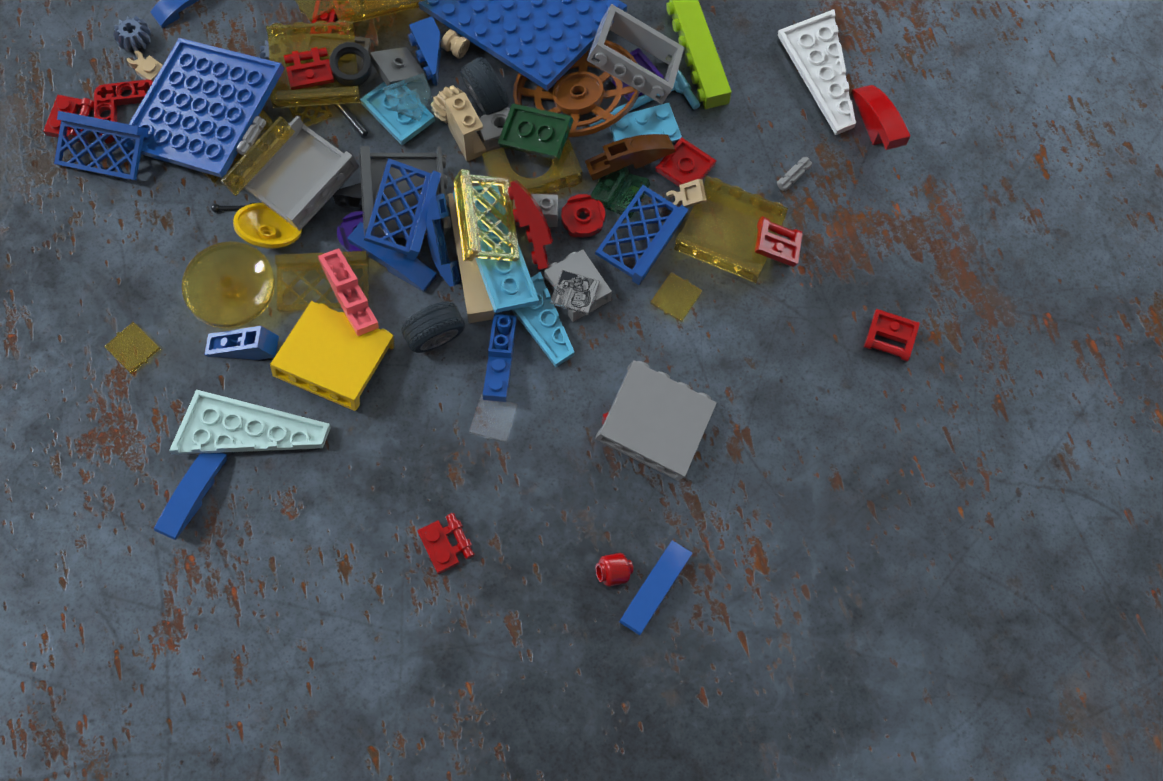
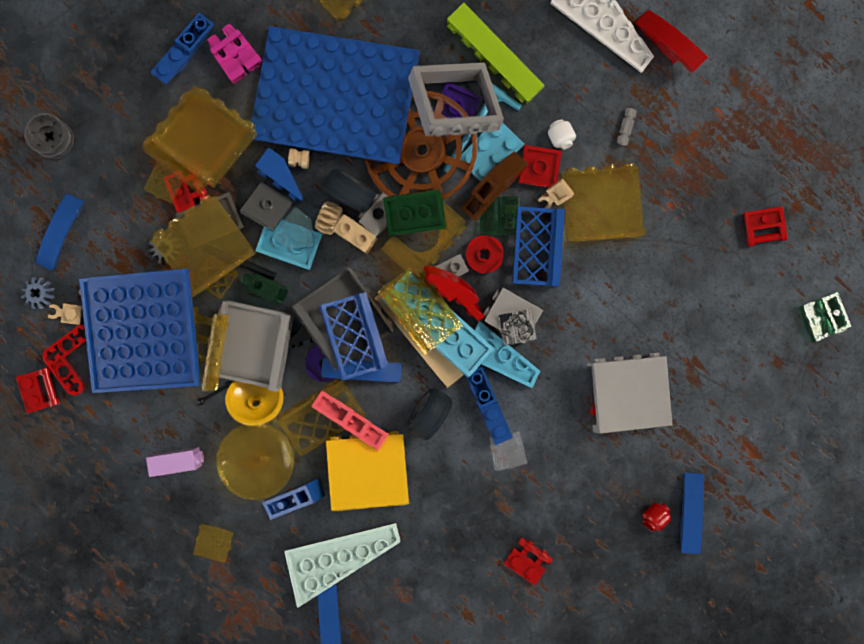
camera: 30 degrees left, 20 degrees up
blue fence [54,111,149,181] -> none
light grey axle [236,116,266,156] -> none
red plate [284,47,334,90] -> none
black tyre [330,42,372,86] -> none
blue slope [427,193,462,287] -> none
clear yellow piece [650,272,702,322] -> none
red plate [755,216,802,267] -> none
none -> lavender brick [146,447,204,477]
none -> clear green torso [241,273,290,305]
none -> white head [548,119,576,149]
none -> clear green slope [799,292,852,342]

